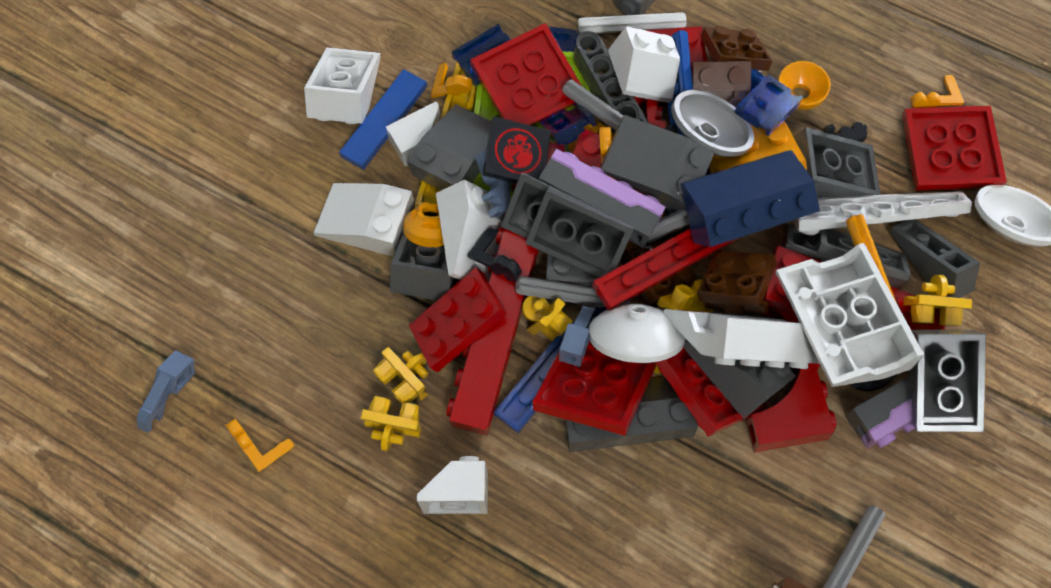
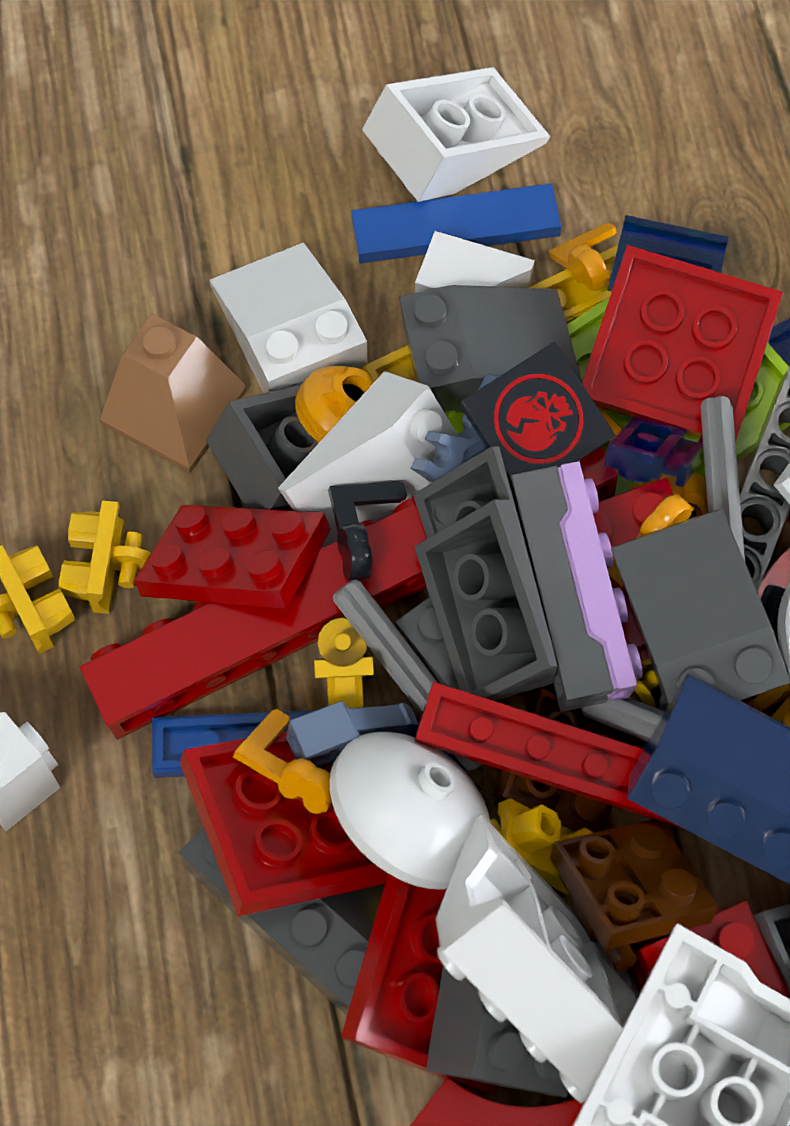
camera: 45 degrees right, 0 degrees up
none -> medium nougat slope [100,313,247,473]
none -> light orange piece [233,709,332,814]

